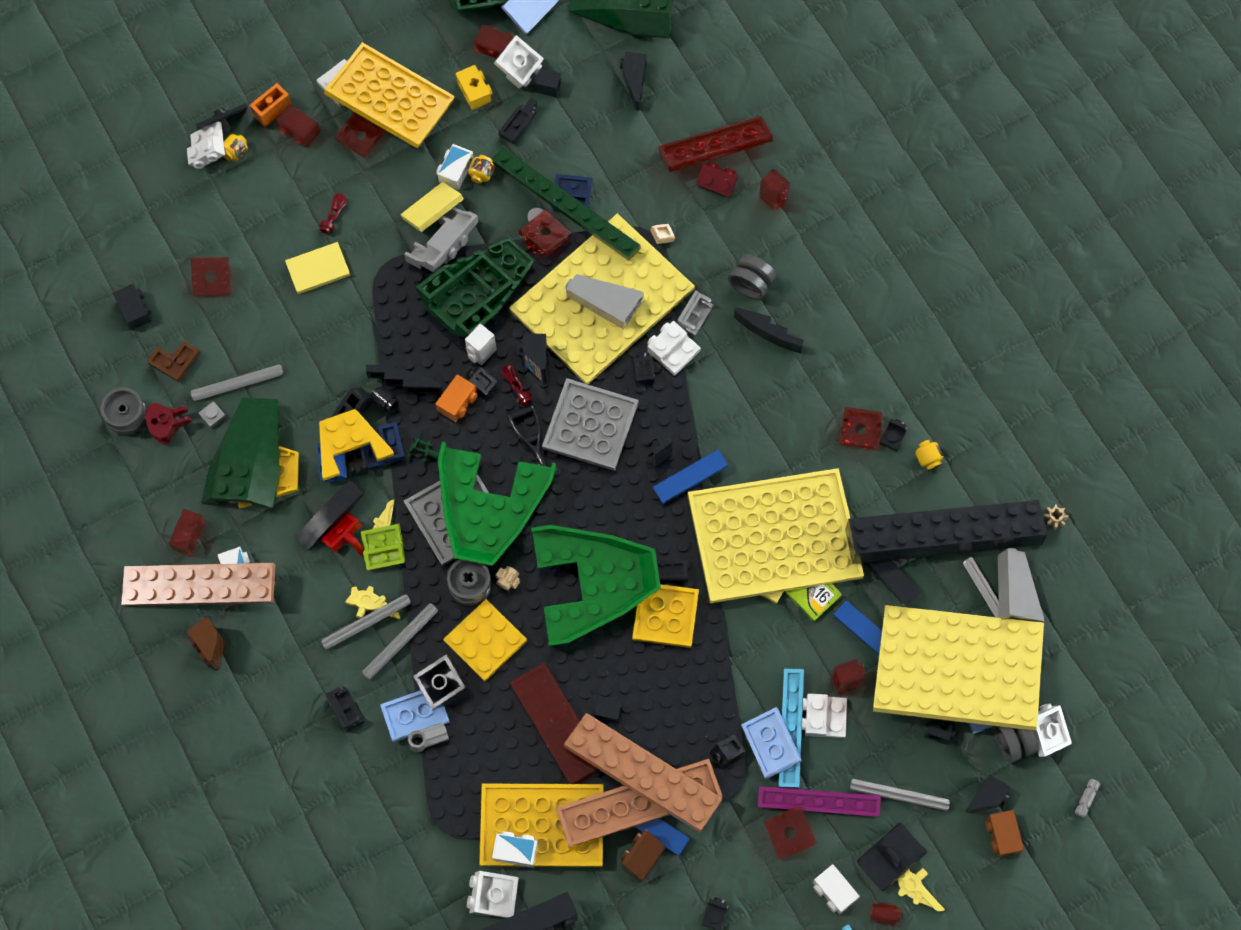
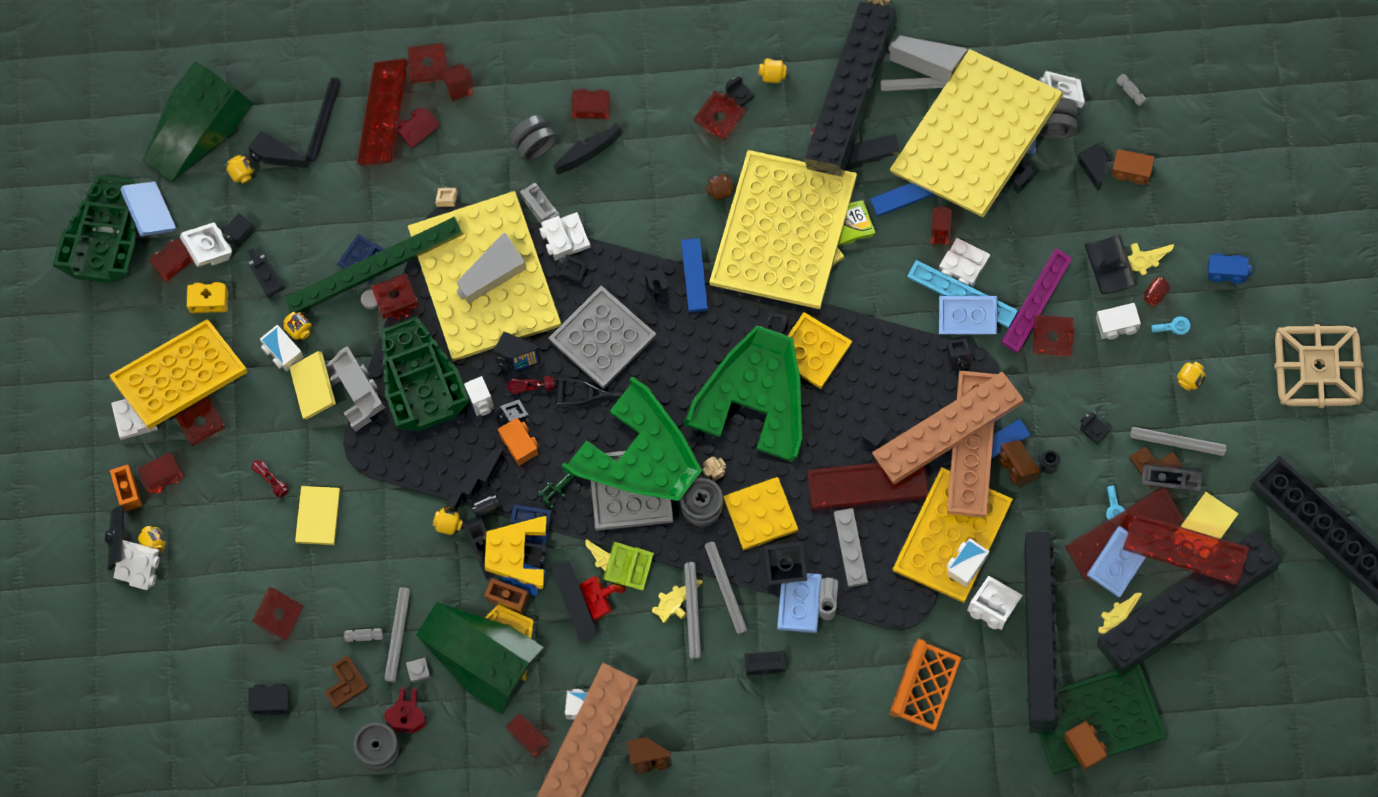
camera: 60 degrees left, 0 degrees up
light grey axle [850,779,950,811] -> none
none -> yellow head [226,155,254,184]
none -> black axle [306,77,341,162]
none -> light grey axle [344,628,383,642]
none -> clear red piece [408,43,448,83]
none -> yellow head [432,508,462,535]
none -> dark orange brick [484,578,530,615]
none -> clear red brick [571,89,611,119]
none -> reddish brown head [706,174,734,201]
none -> light grey plate [834,508,868,587]
none -> orange fence [889,639,961,731]
none -> black brick [1040,450,1060,474]

